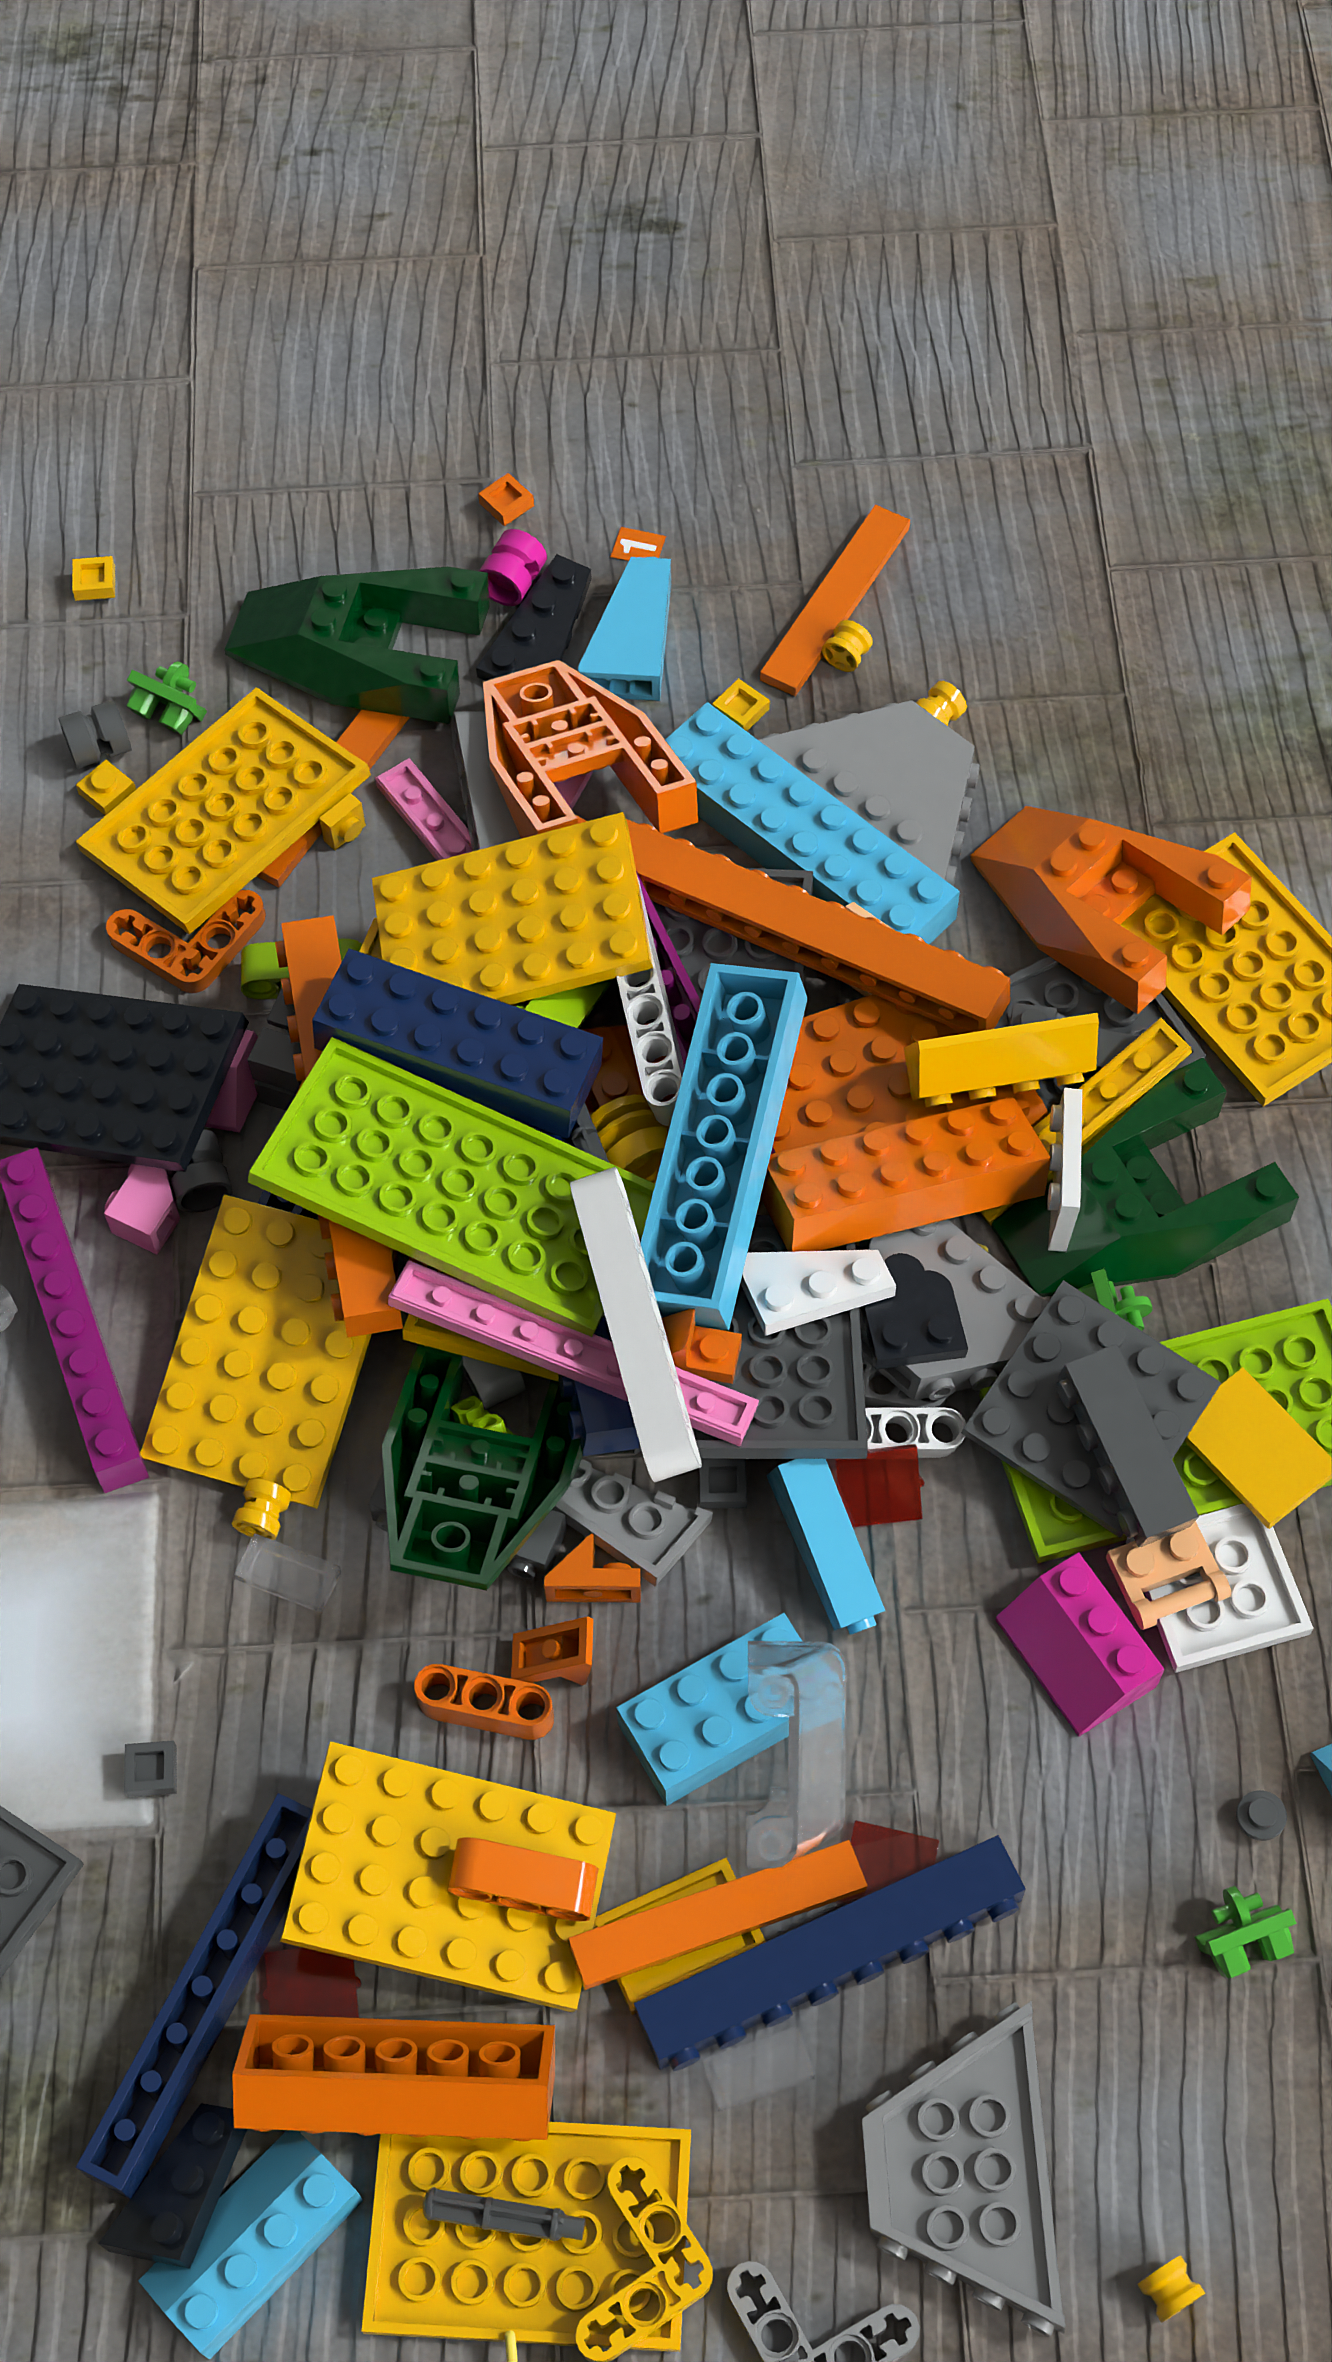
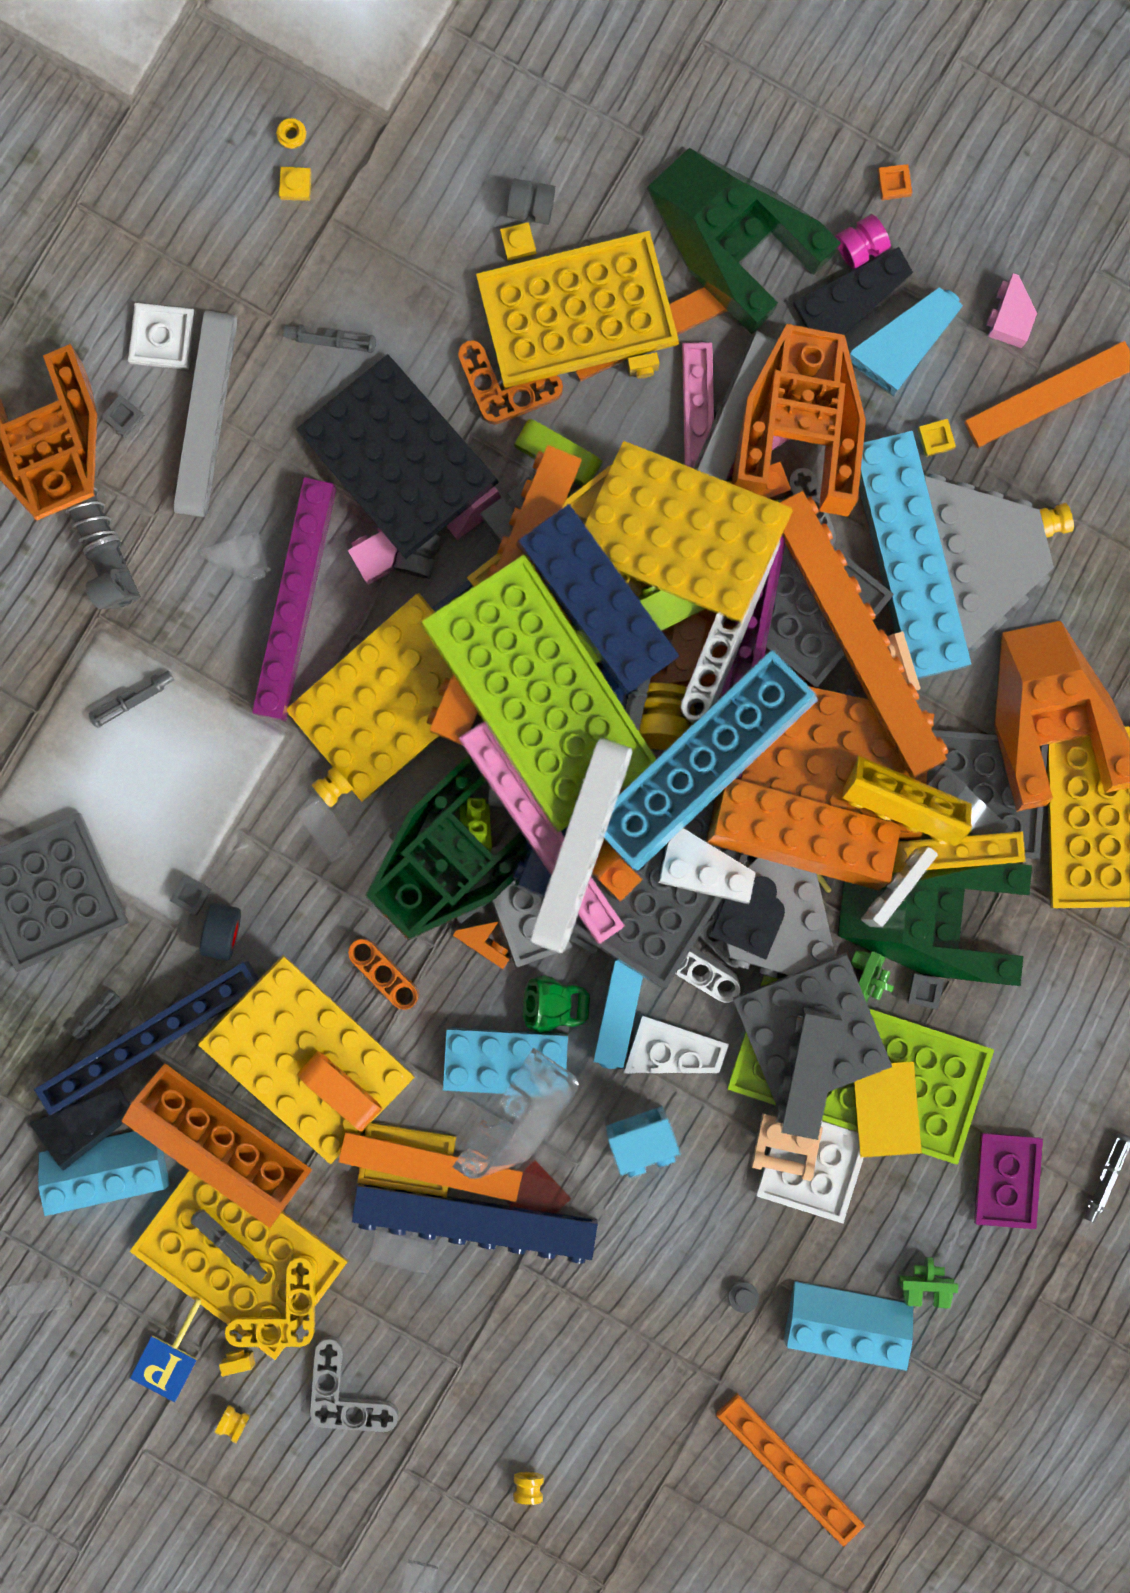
camera: 30 degrees right, 25 degrees up
yellow plate [72,556,115,601] -> none
bright green hips [126,661,207,735] -> none
clear red piece [263,1947,362,2018] -> none
orange slope [511,1616,593,1685] -> none
orange sticker [610,527,666,561] -> none
yellow wheel [822,620,873,672] -> none
clear red piece [835,1444,925,1527] -> none
light grey piece [862,2001,1065,2337] -> none
dark pink slope [995,1552,1164,1737] -> none
bright green hips [1194,1886,1297,1978] -> none
none -> dark grey axle [70,990,121,1041]
none -> black wheel [200,903,241,961]
none -> green piece [523,975,590,1034]
none -> medium azure brick [606,1106,681,1178]
none -> white wing [623,1015,729,1073]
none -> dark grey plate [907,973,944,1009]
none -> bright pink slope [986,273,1037,348]

